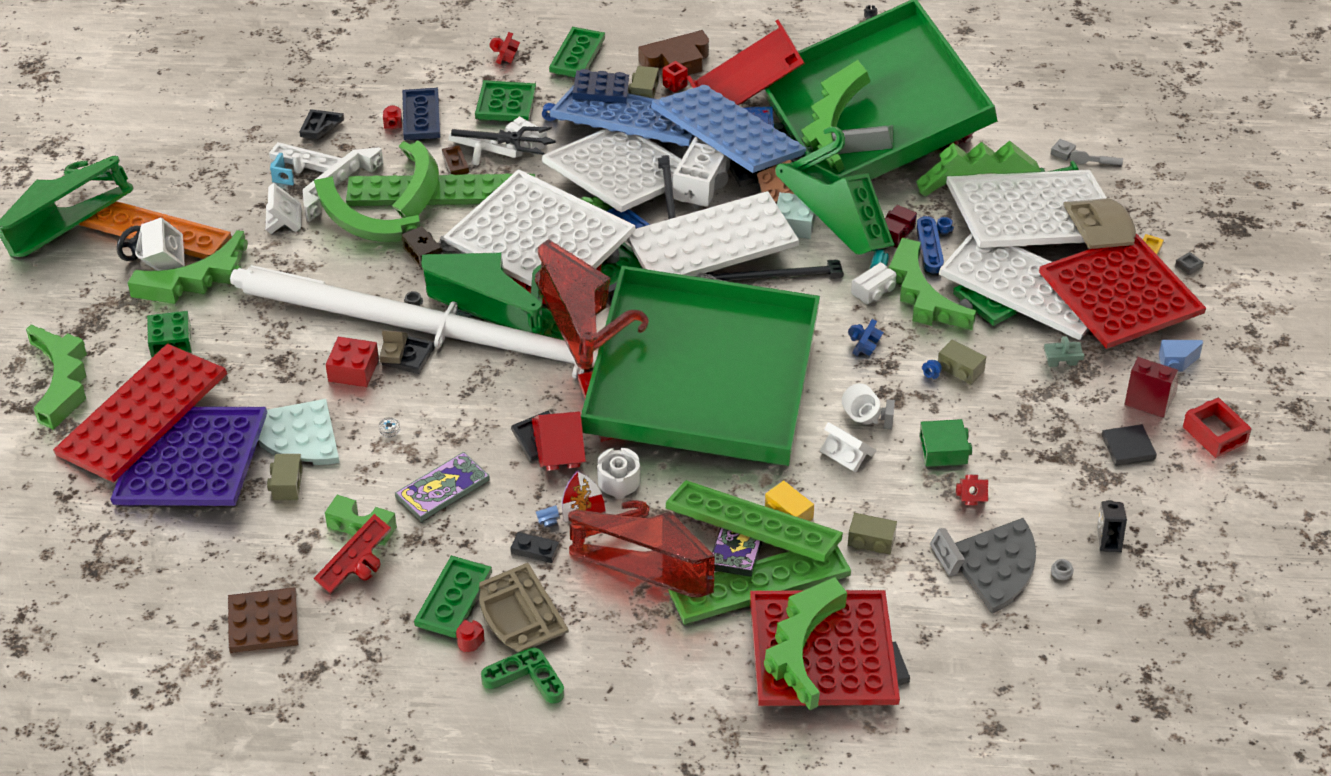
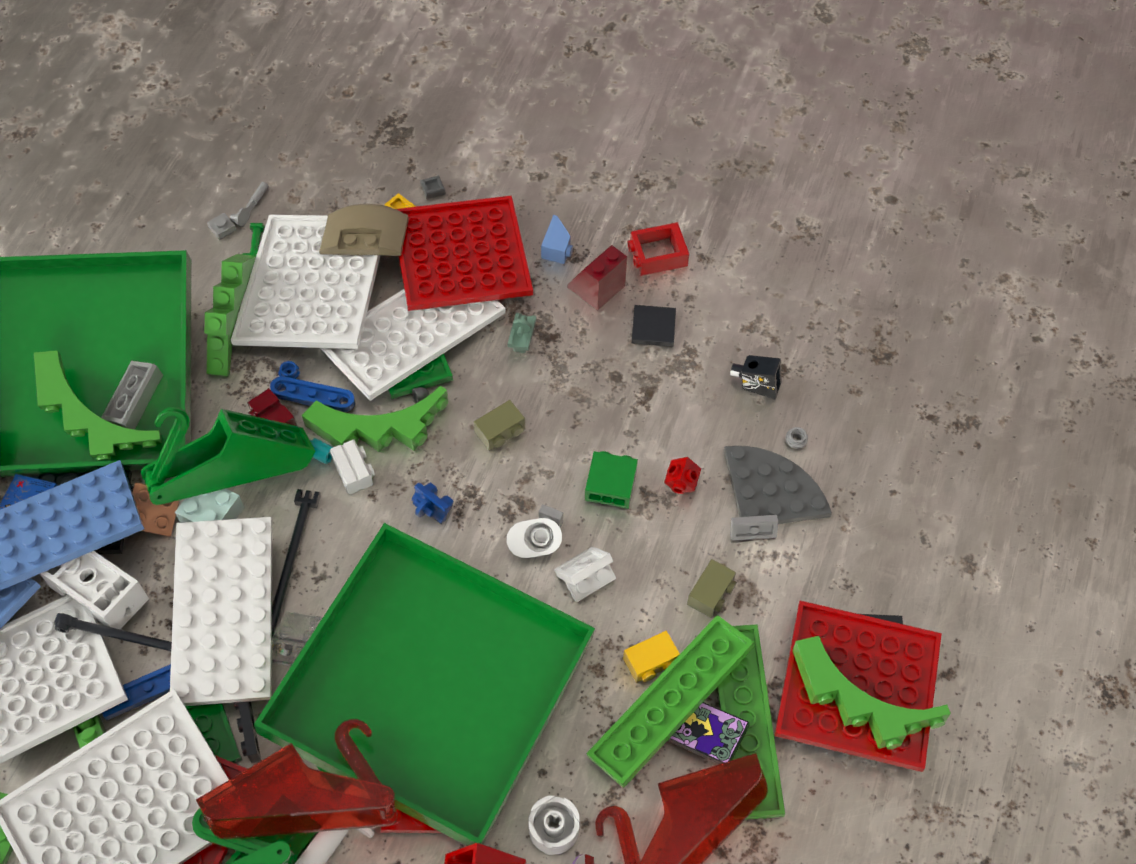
camera: 75 degrees left, 15 degrees up
blue plate [922,360,942,379] -> none

